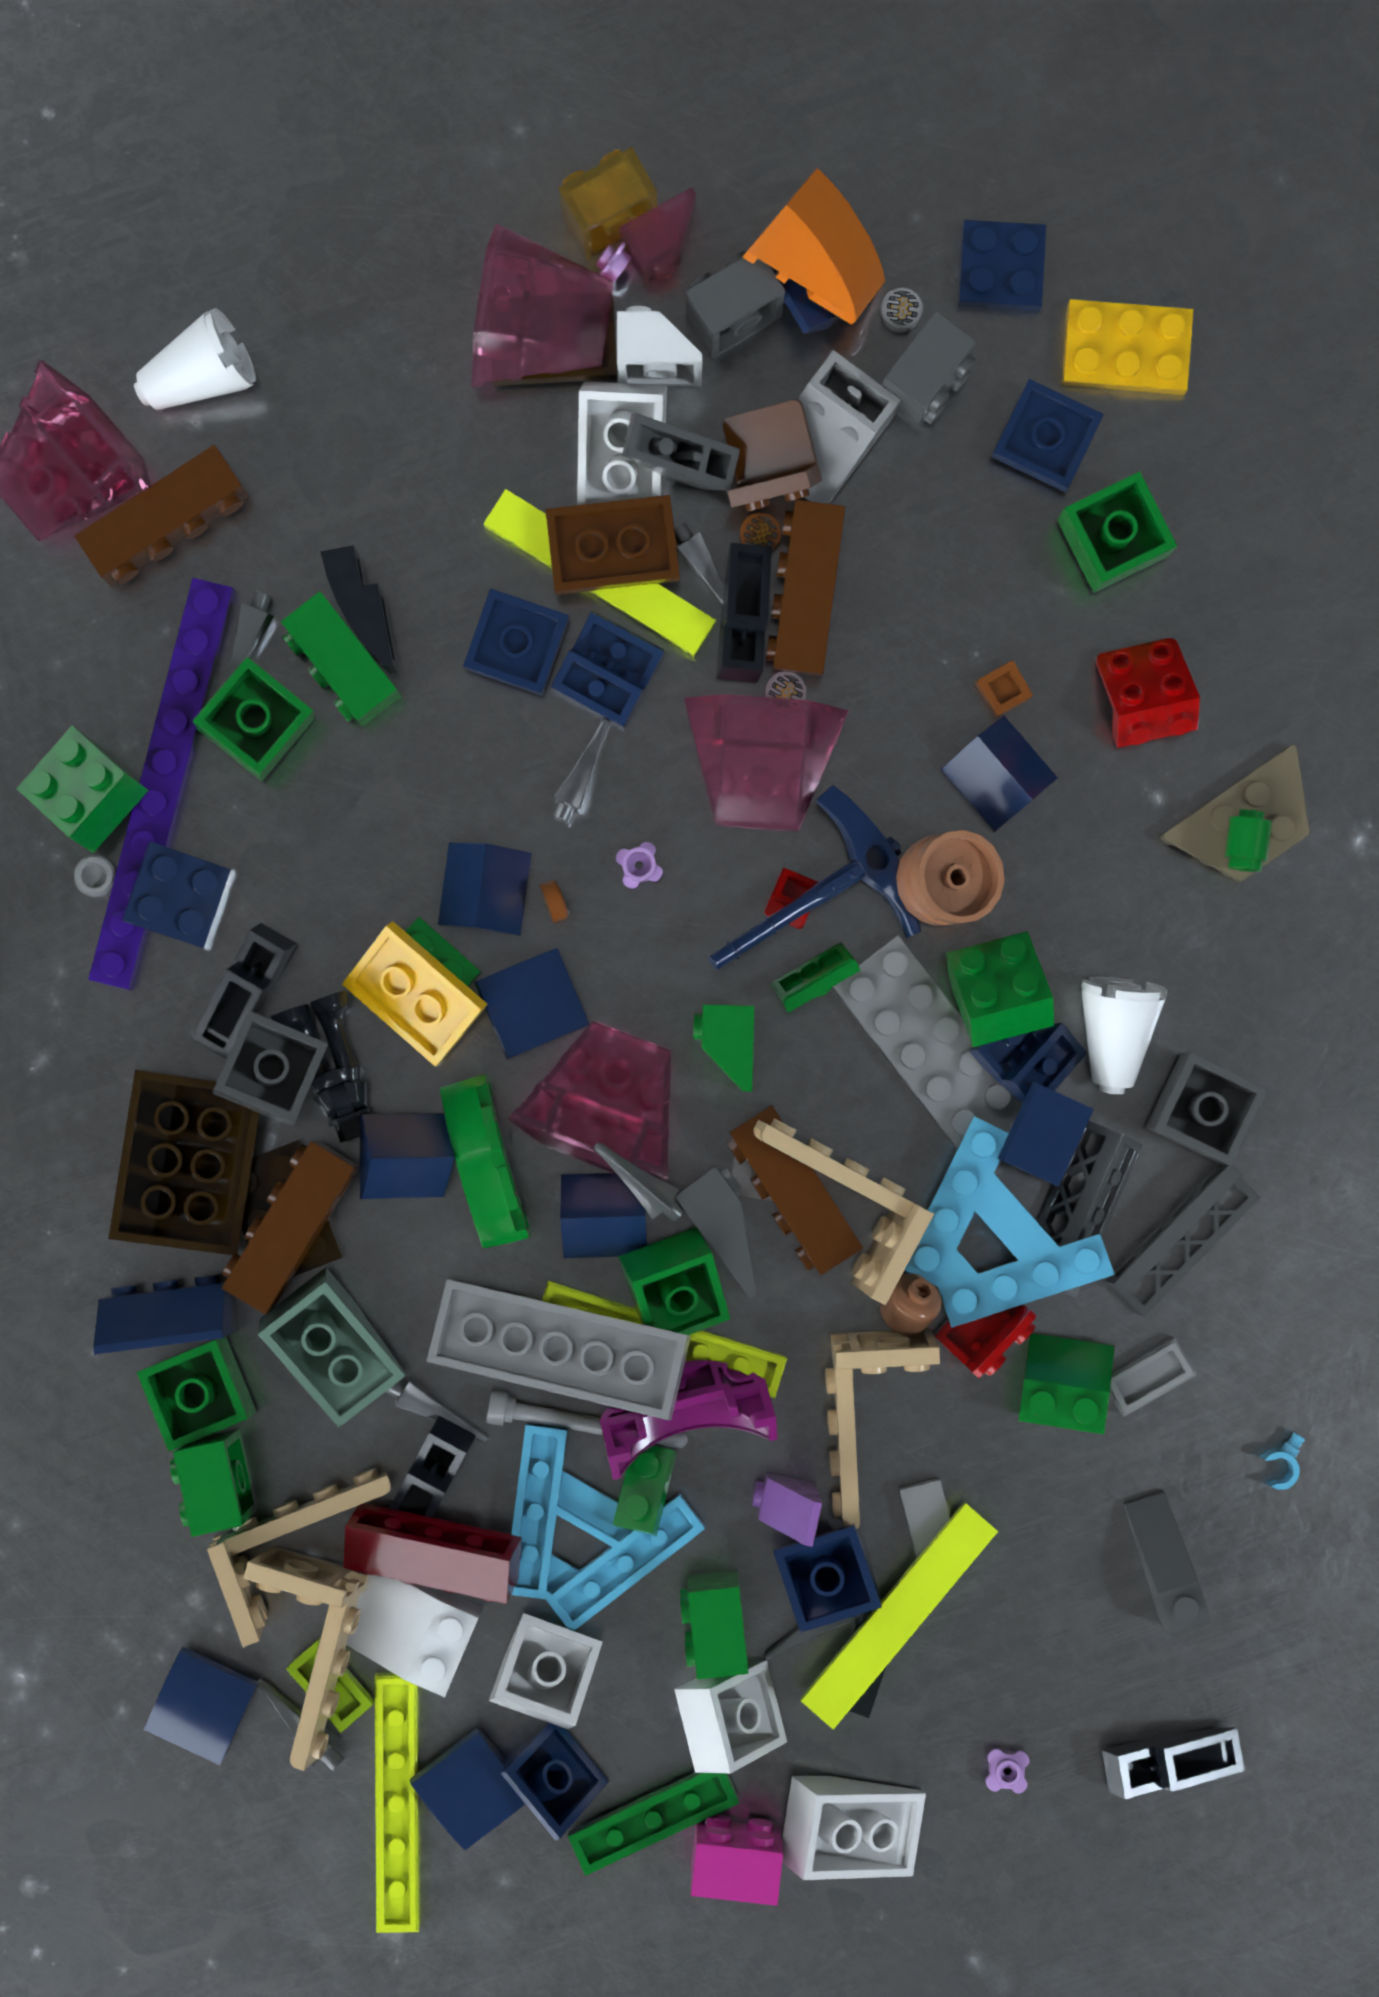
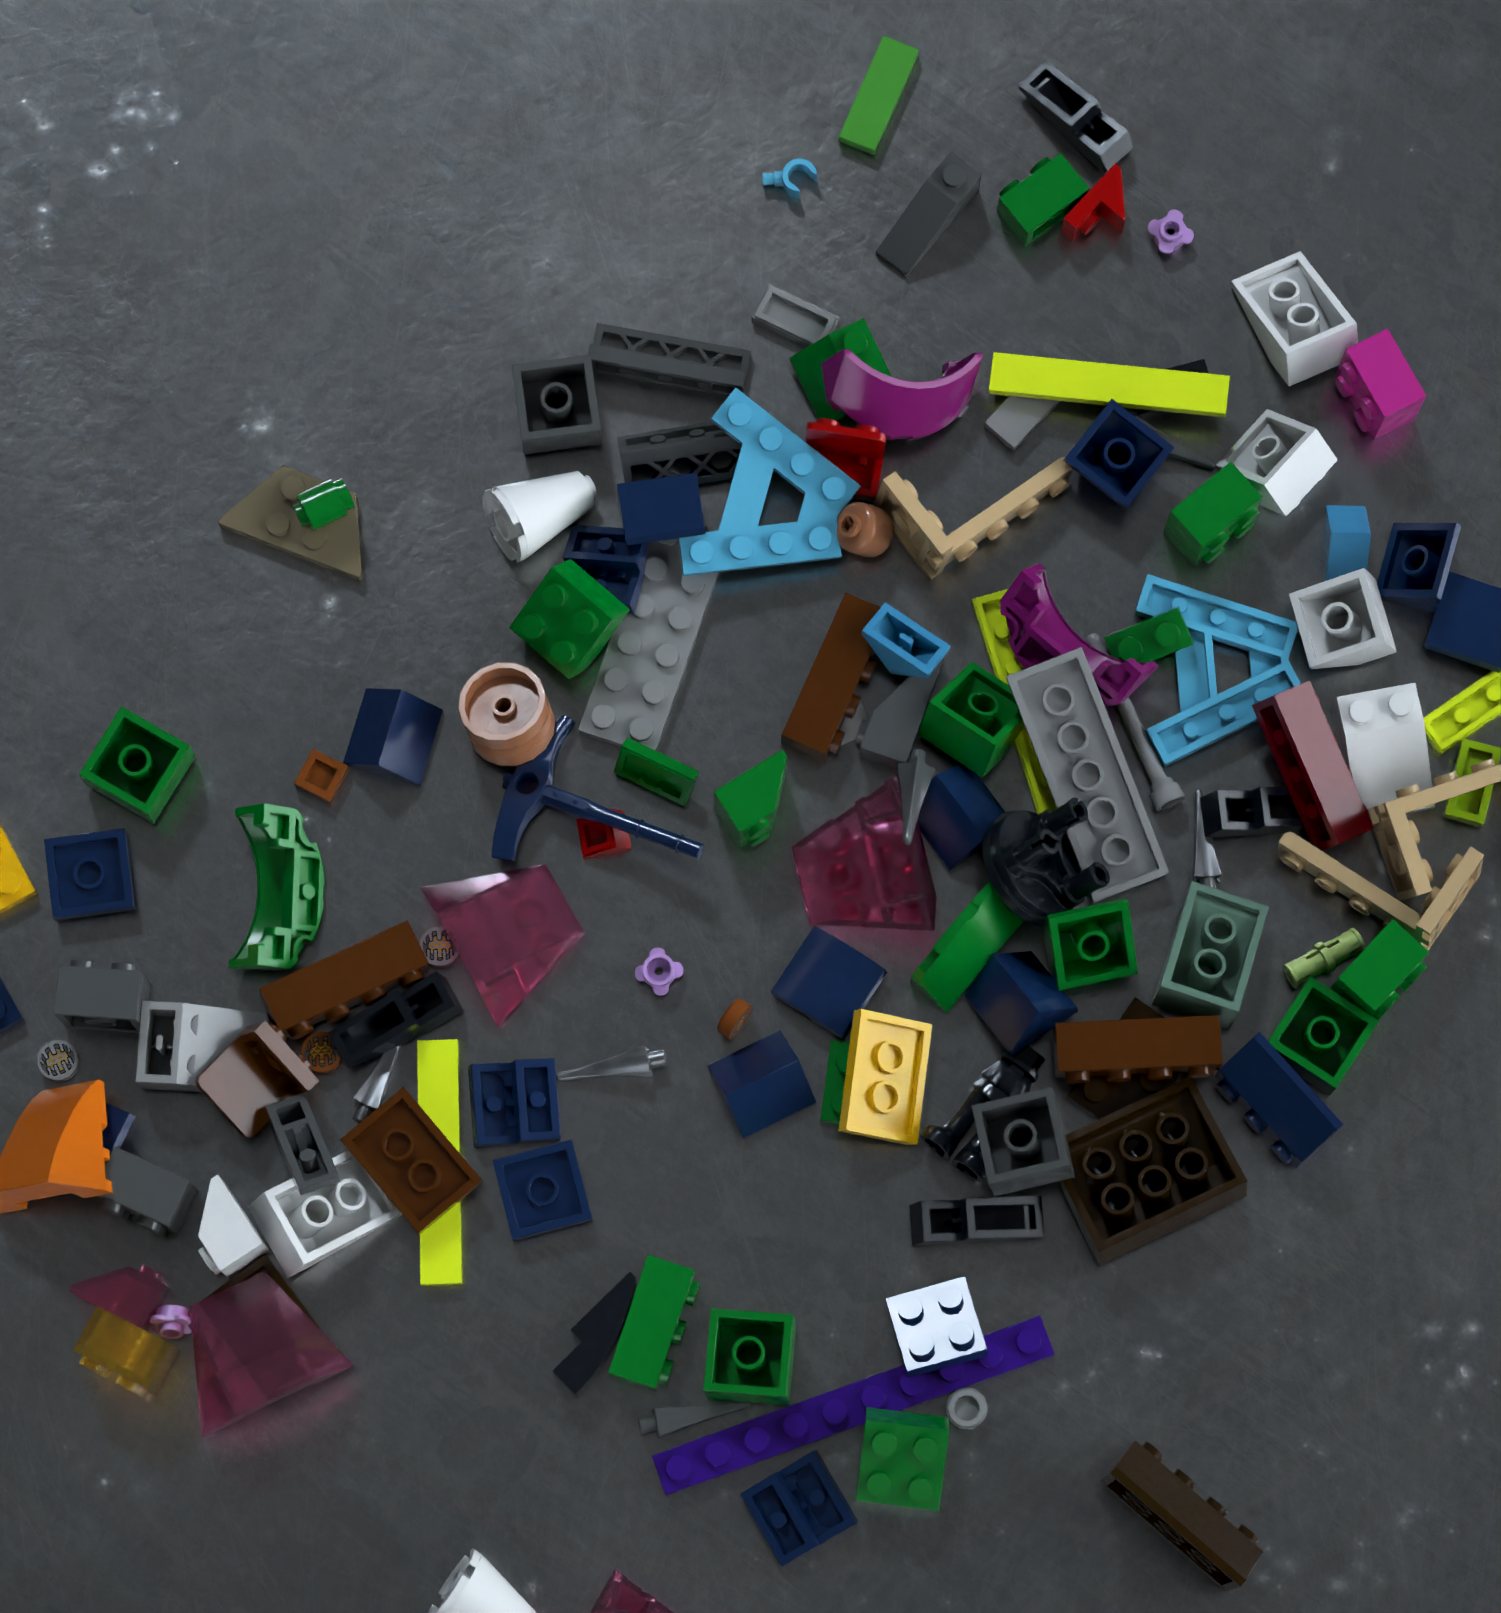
camera: 125 degrees left, 10 degrees down
reddish brown brick [74,444,249,586] -> none
green plate [567,1772,739,1876] -> none
medium lavender slope [751,1471,822,1547] -> none
tan bracket [754,1118,934,1306] -> none
red bracket [1096,638,1200,748] -> none
none -> green windscreen [228,803,325,970]
none -> dark blue slope [740,1450,858,1567]
none -> magenta windscreen [821,349,983,440]
none -> bright green tile [838,35,919,155]
none -> dark azure slope [862,602,951,678]
none -> black piece [982,797,1110,926]
none -> green brick [997,153,1090,246]
none -> green slope [1044,898,1138,991]
none -> red slope [1061,163,1125,241]
none -> yellowish green pin [1283,927,1365,988]
none -> dark azure slope [1325,505,1371,581]

